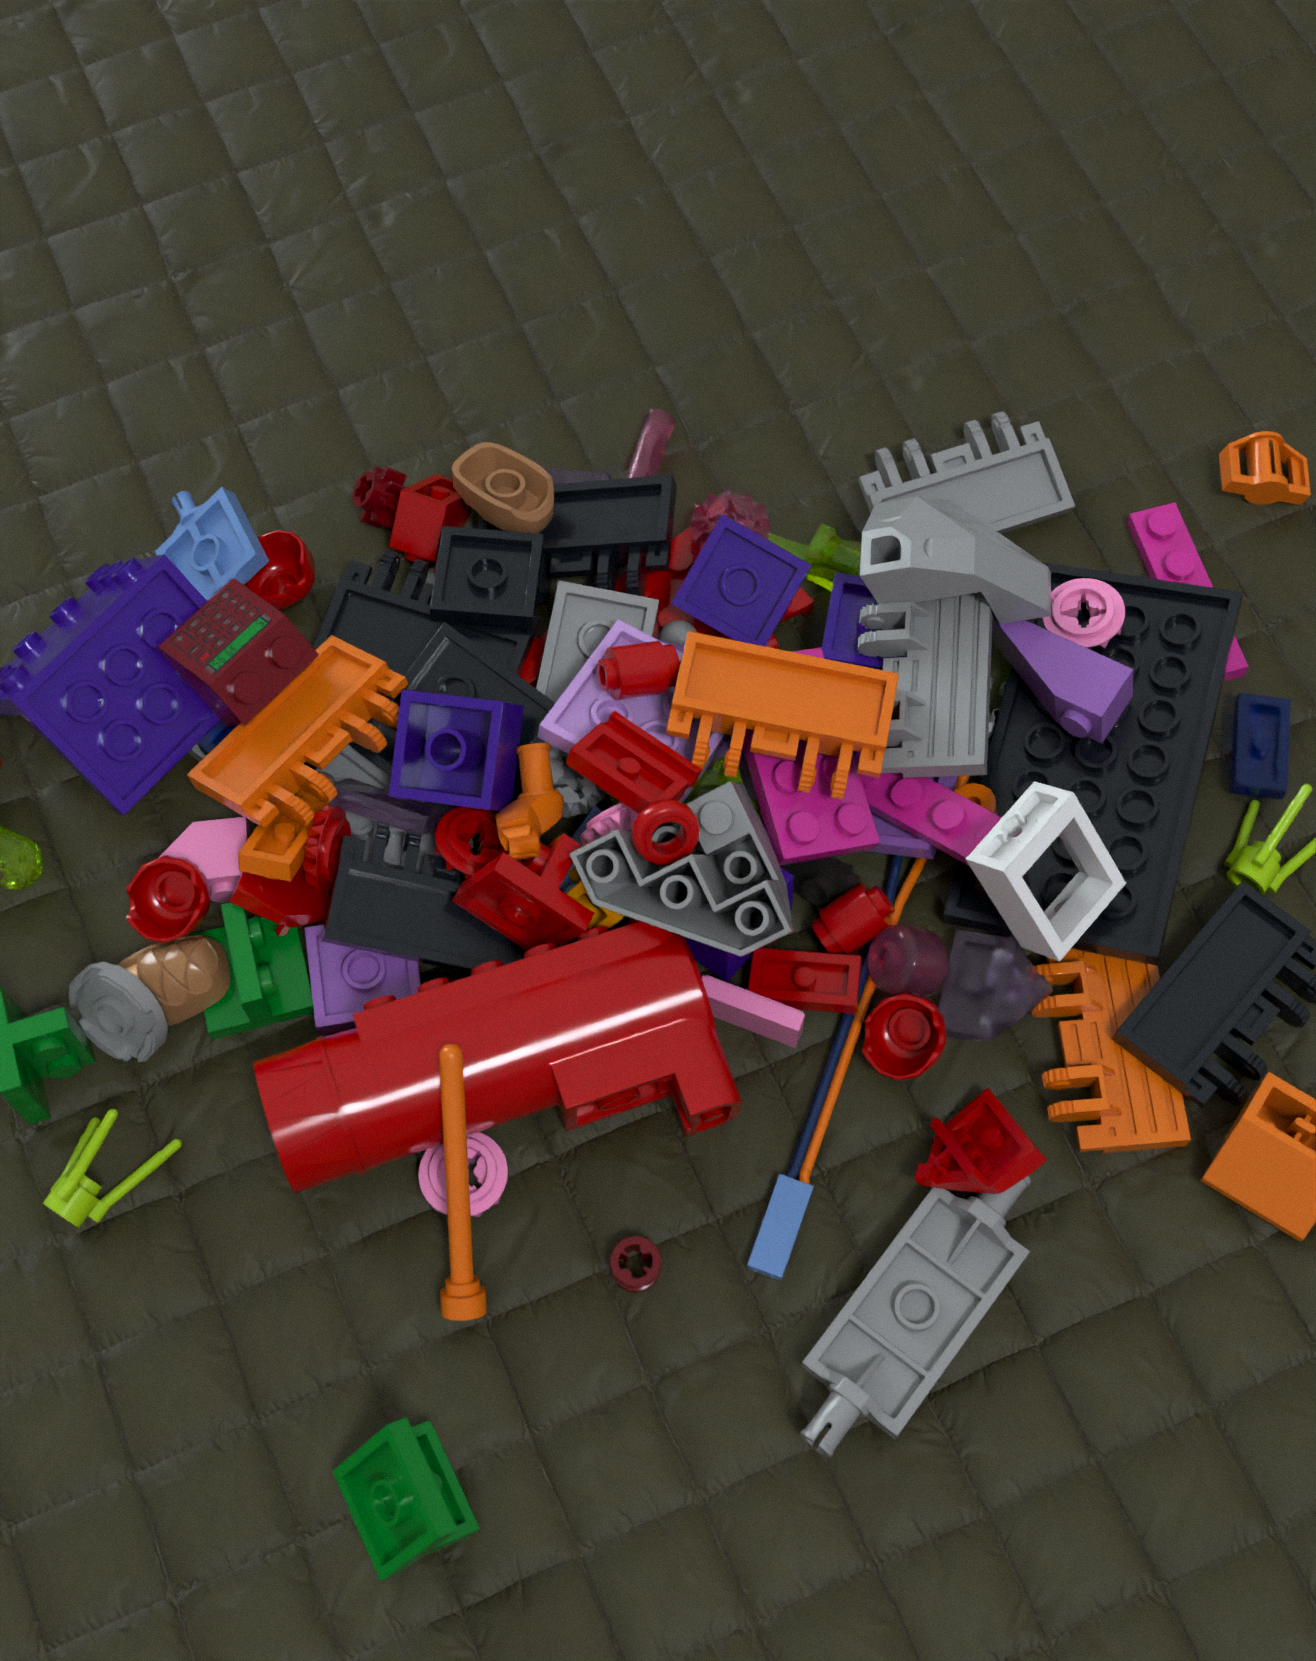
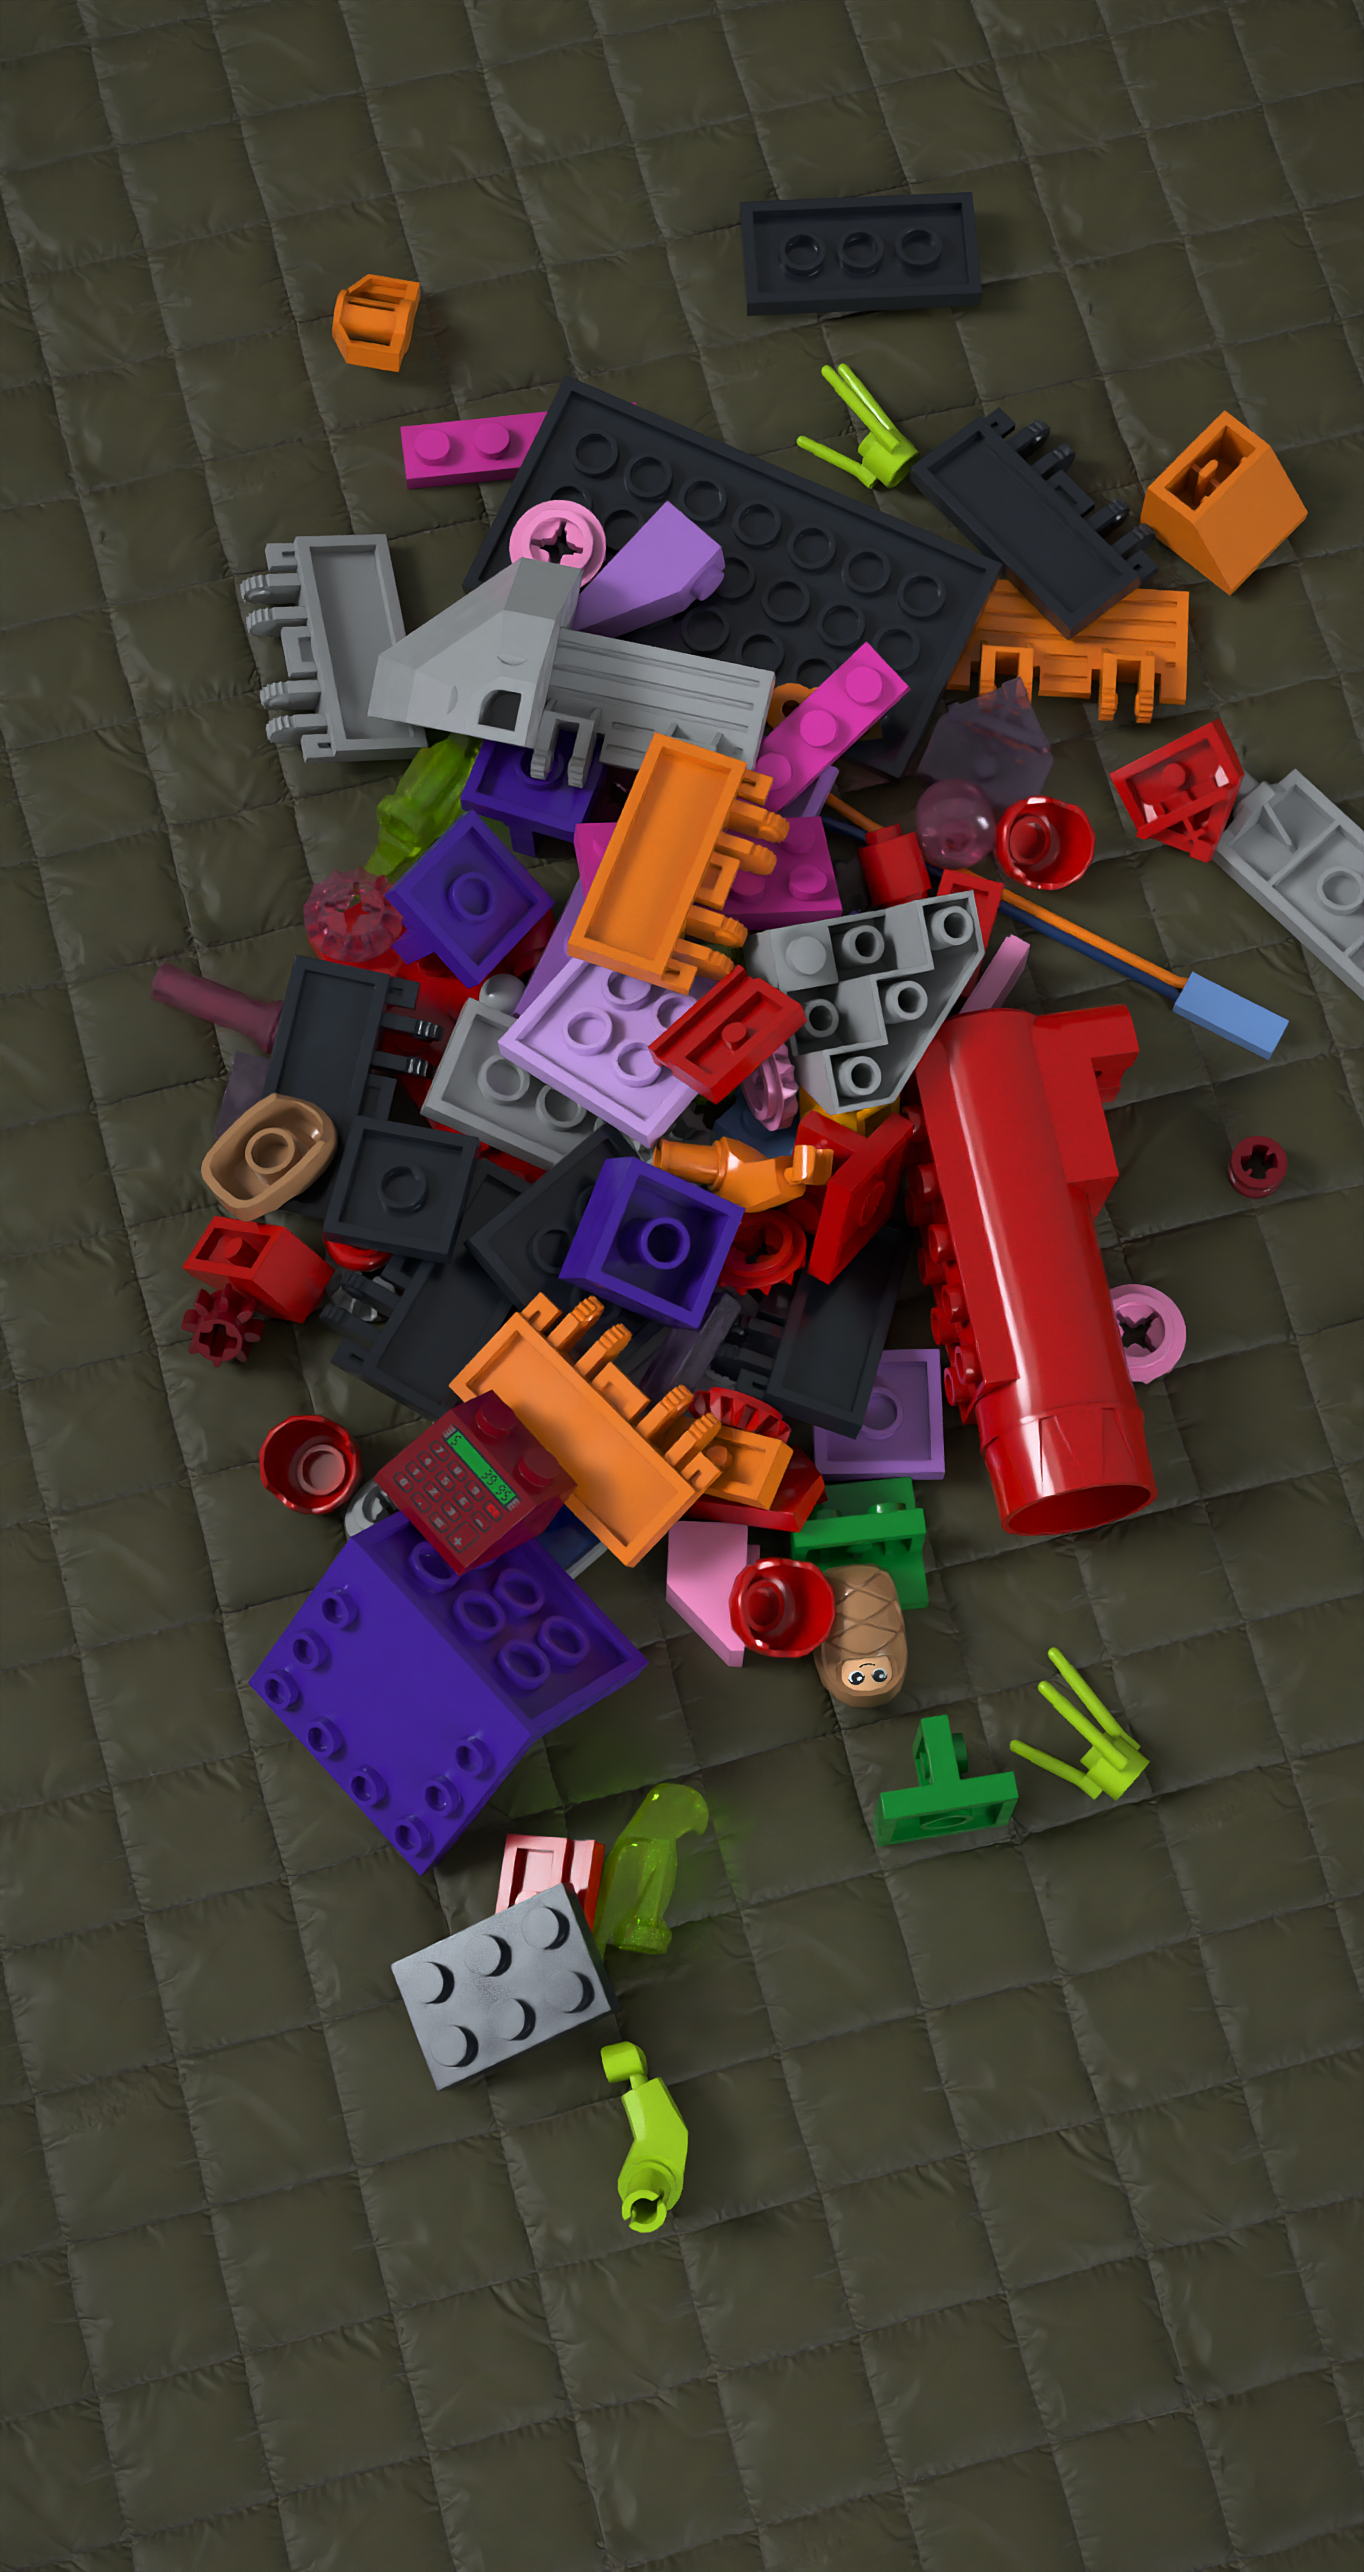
camera: 85 degrees left, 5 degrees up
light grey tile [68,962,168,1062] -> none
medium blue plate [155,487,269,600] -> none
orange piece [439,1044,487,1321] -> none
red brick [598,641,680,700] -> none
red piece [631,800,700,865] -> none
white window [966,781,1126,961] -> none
clear blue plate [1230,693,1291,800] -> none

